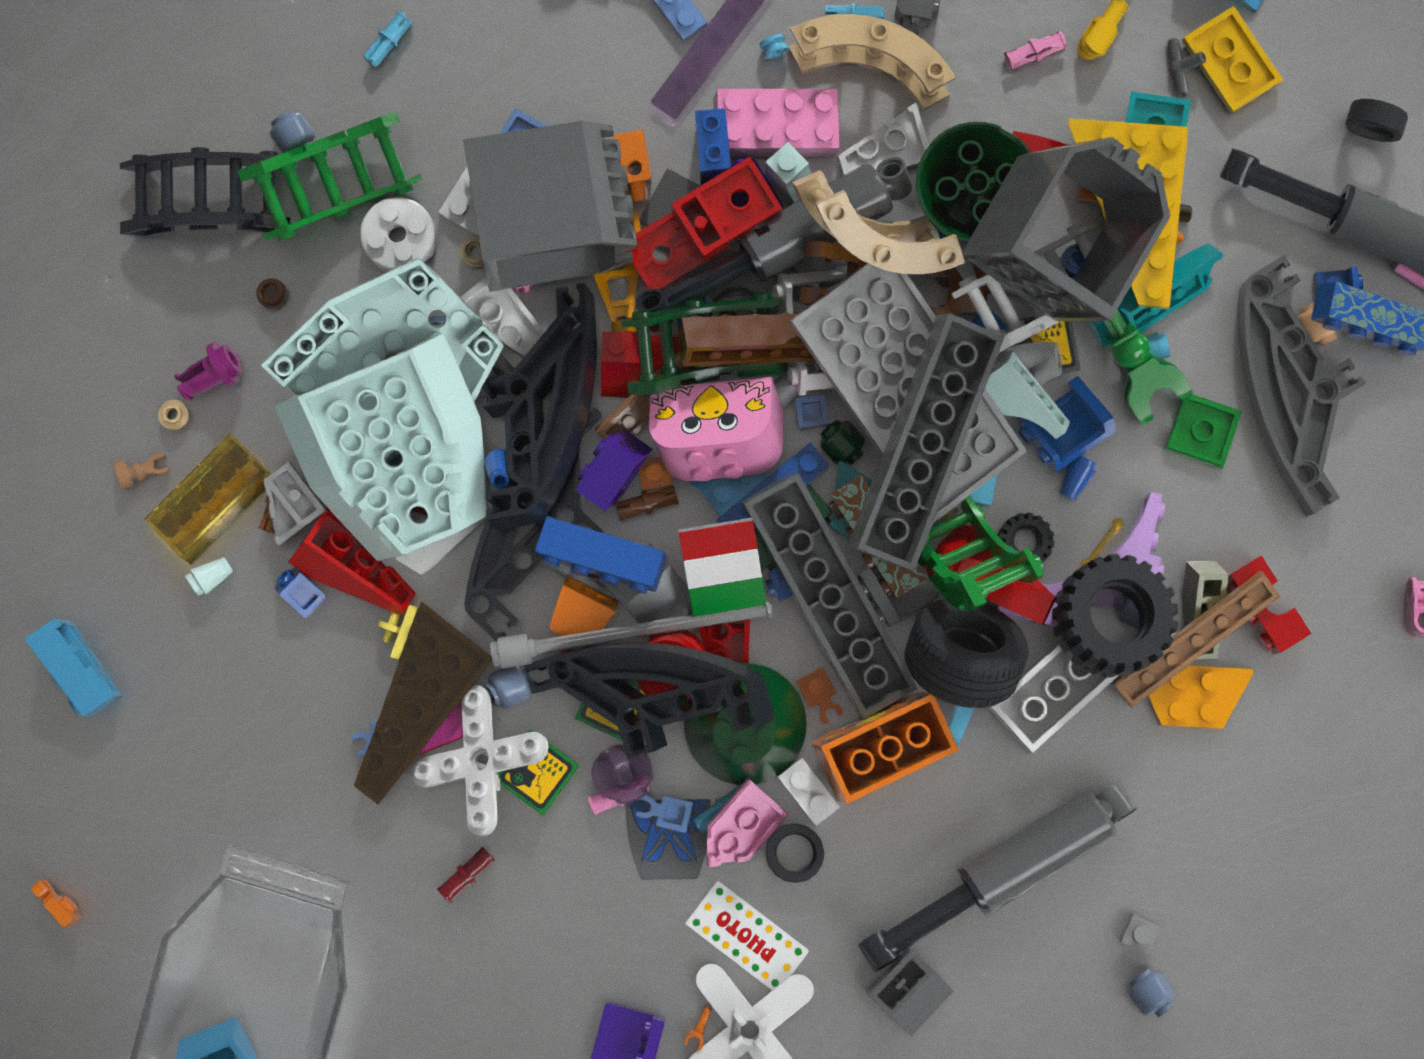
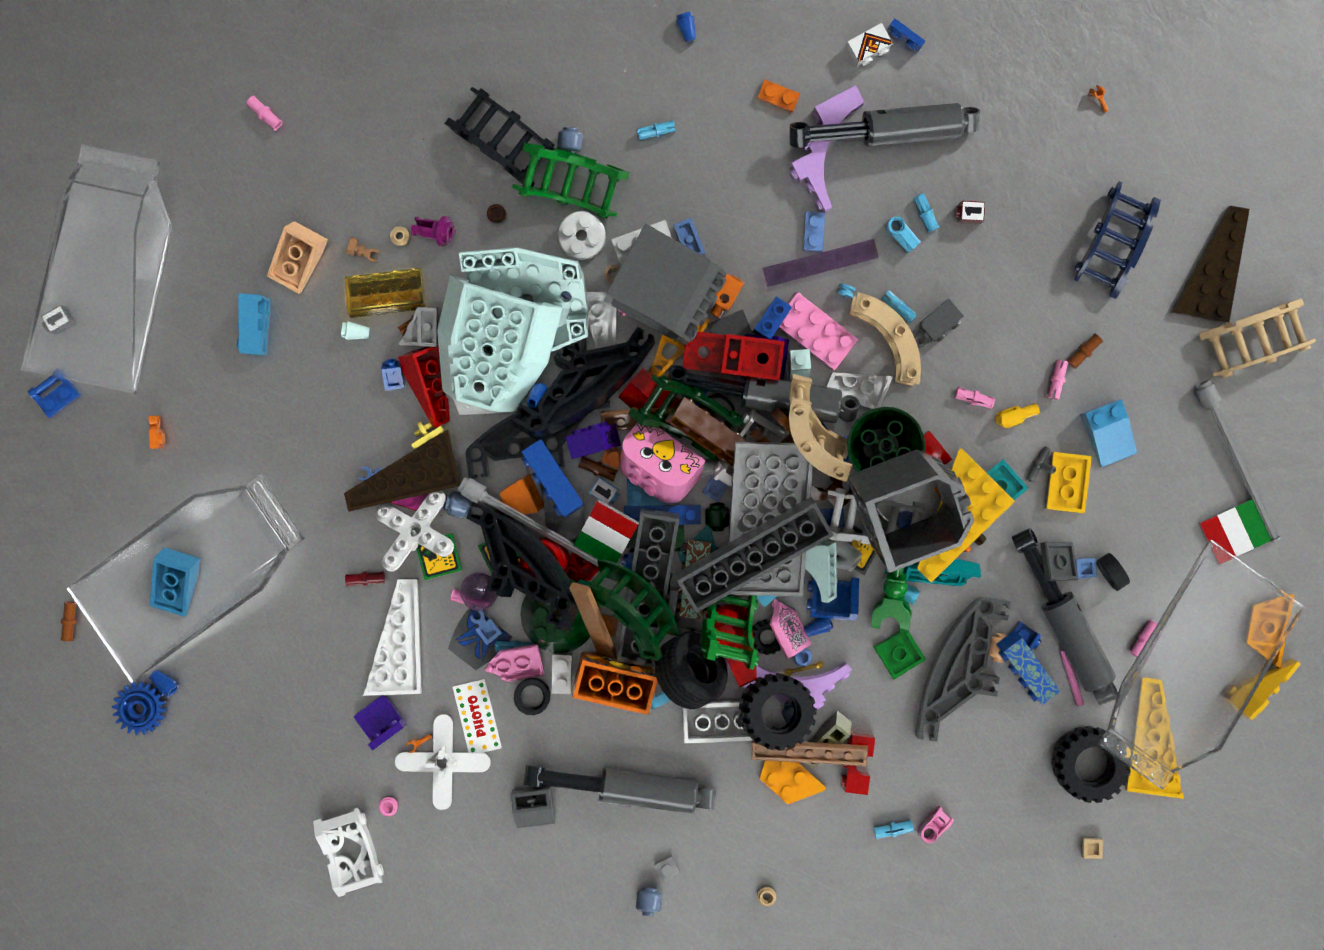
camera: 40 degrees right, 5 degrees up
none -> light nougat slope [267,221,328,294]
none -> white wing [363,578,422,696]
none -> medium nougat tile [569,582,617,658]
none -> dark green fence [577,558,679,661]
none -> brick [589,477,619,505]
none -> tan plate [757,887,776,906]
none -> bright pink tile [770,599,811,659]
none -> medium blue plate [793,648,812,667]
none -> medium azure pin [874,820,914,839]
none -> dark grey tile [1040,542,1079,581]
none -> medium blue plate [1076,558,1097,579]

